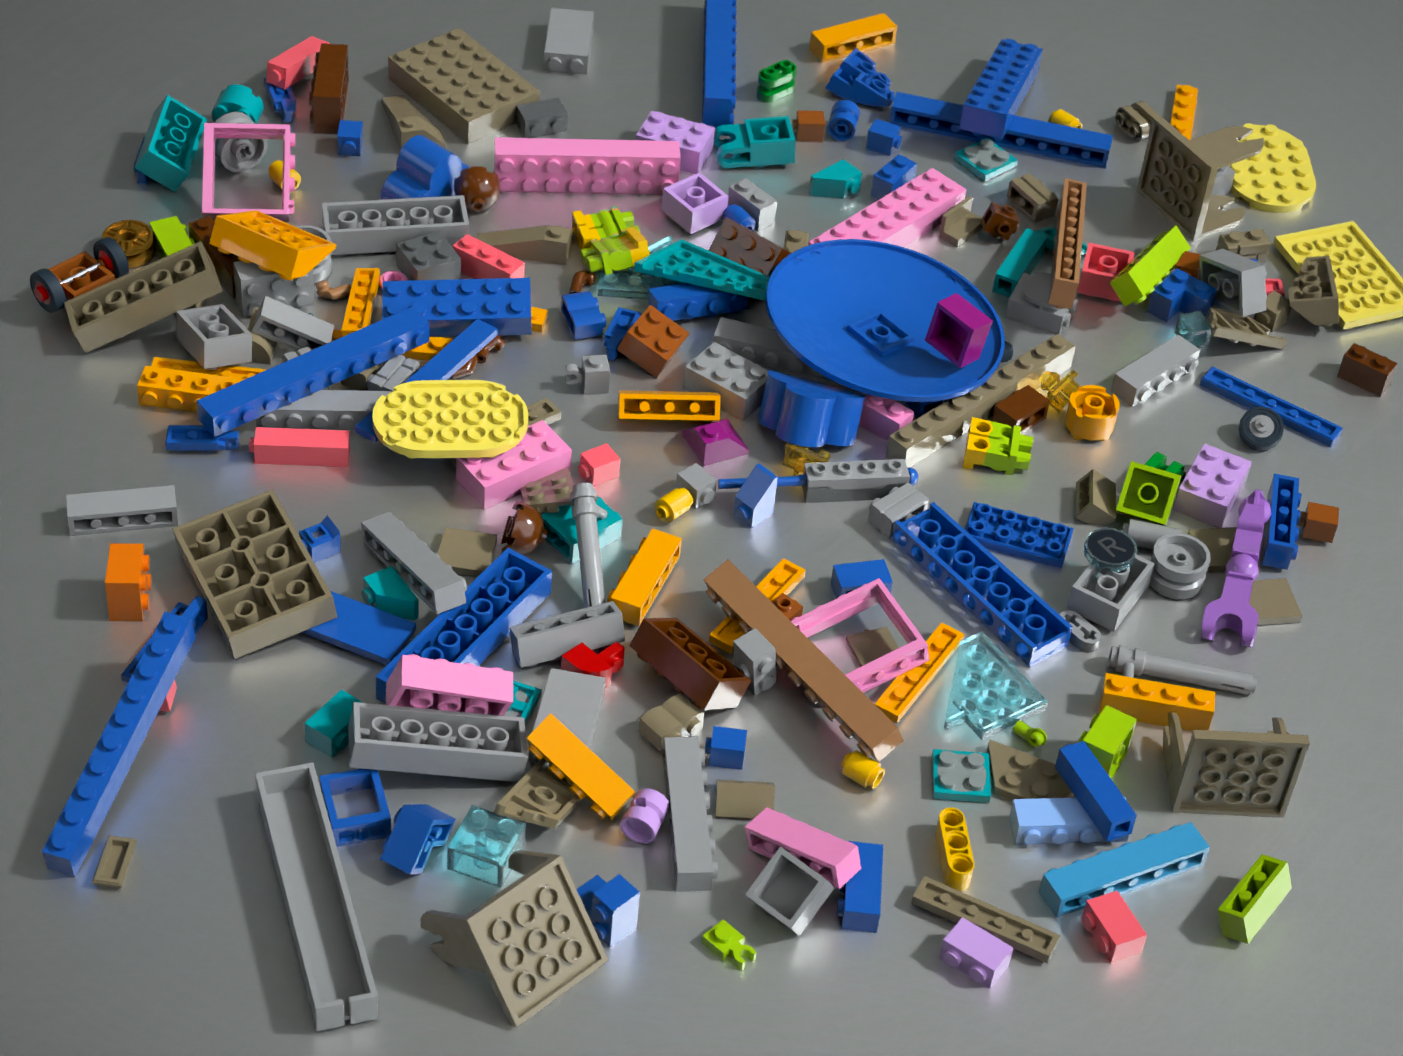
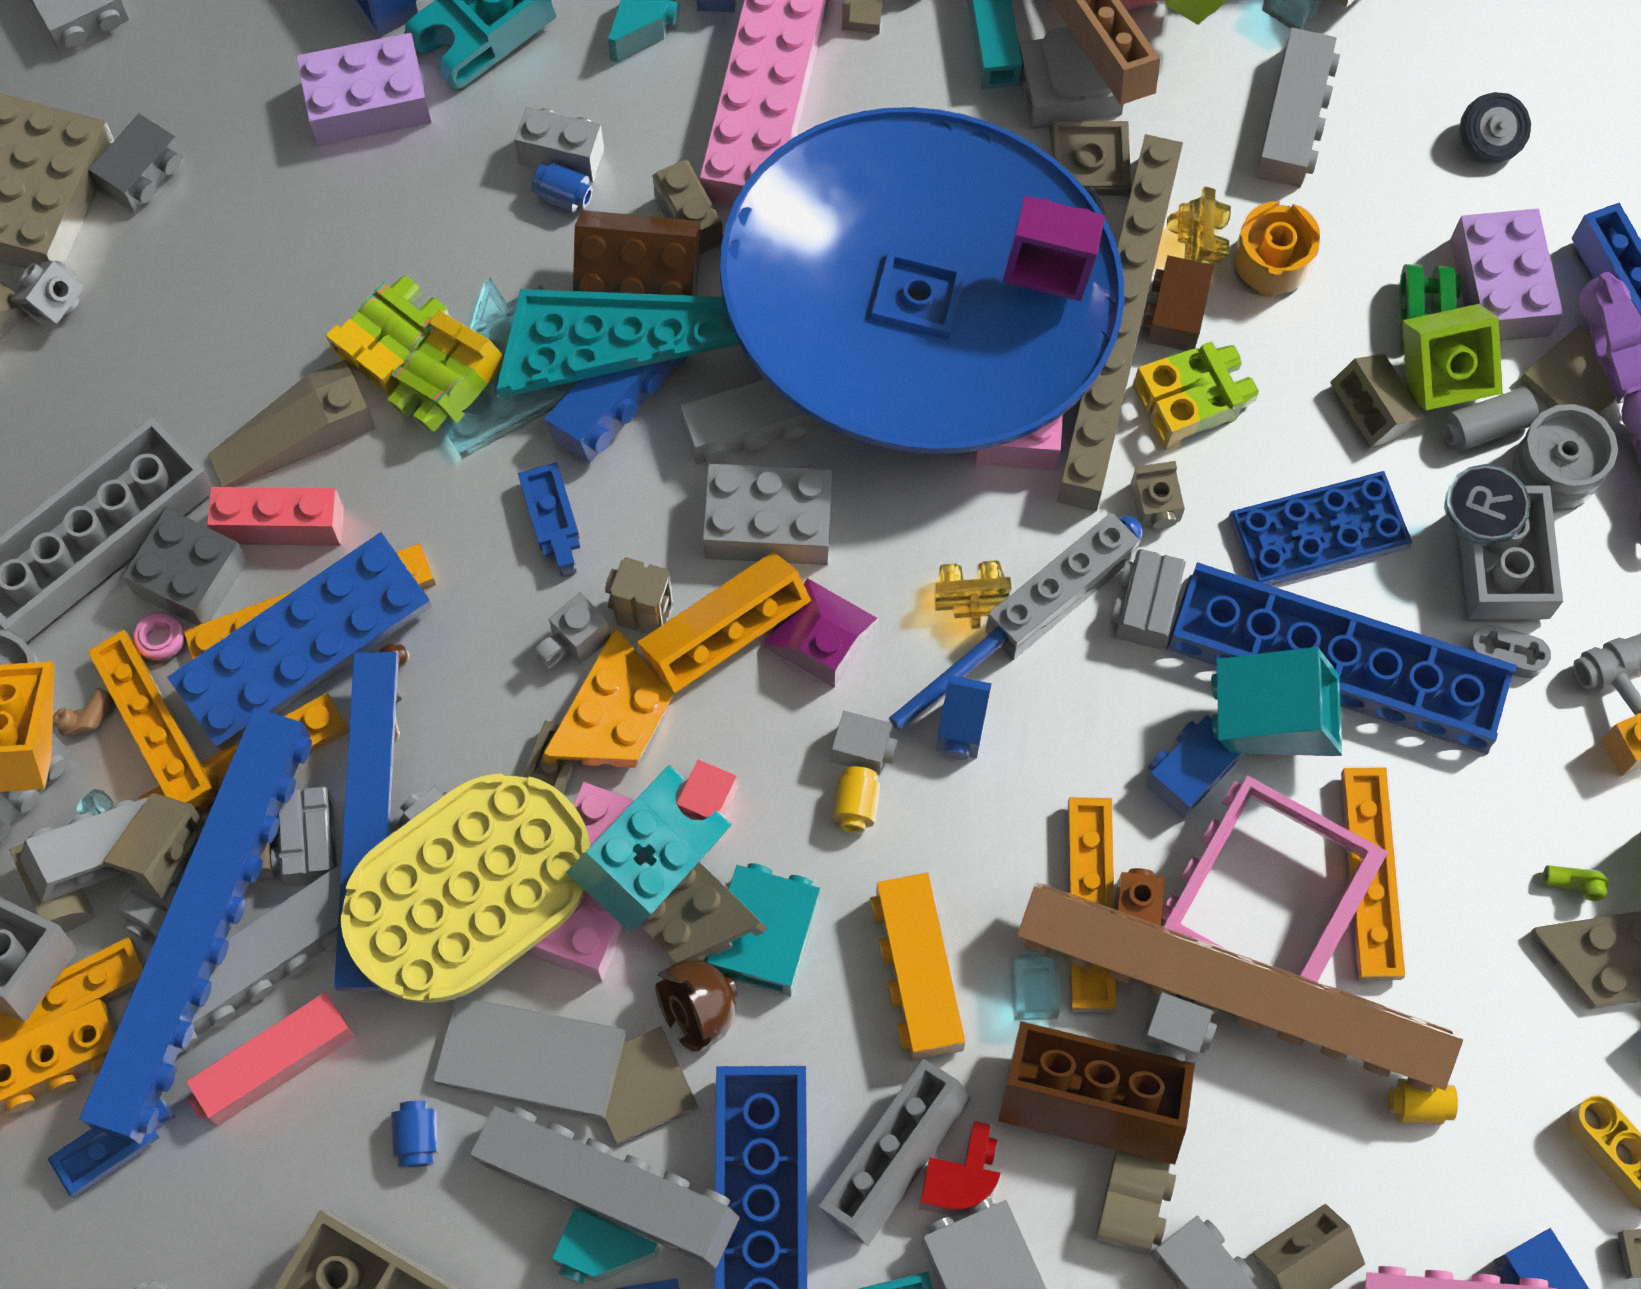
camera: 30 degrees left, 25 degrees up
blue window [299,515,341,563] -> none
blue brick [380,135,470,200] -> none
reddish brown cylinder [454,167,500,212] -> none
bright pink brick [494,137,681,194] -> none
blue brick [561,291,606,340] -> none
reddish brown arm [569,270,595,294] -> none
light grey cylinder [570,483,608,608] -> none
dark orange brick [617,305,690,378] -> none
lavender brick [662,173,729,234] -> none
blue brick [705,726,747,770] -> none
blue brick [758,370,866,447] -> none
dark tan piece [846,627,899,667] -> none
piece [932,749,991,803] -> none
clear light blue wing [944,632,1049,740] -> none
blue tile [1200,366,1343,447] -> none
none -> light grey brick [10,261,84,325]
none -> dark tan panel [103,793,205,899]
none -> blue brick [391,1101,438,1168]
none -> light grey tile [433,997,627,1119]
none -> light orange wing [542,629,673,768]
none -> teal brick [566,765,732,934]
none -> dark tan brick [605,557,673,634]
none -> clear light blue brick [1010,952,1062,1021]
none -> dark tan tile [1050,121,1131,196]
none -> dark tan brick [1131,461,1185,529]
none -> teal slope [1211,647,1342,756]

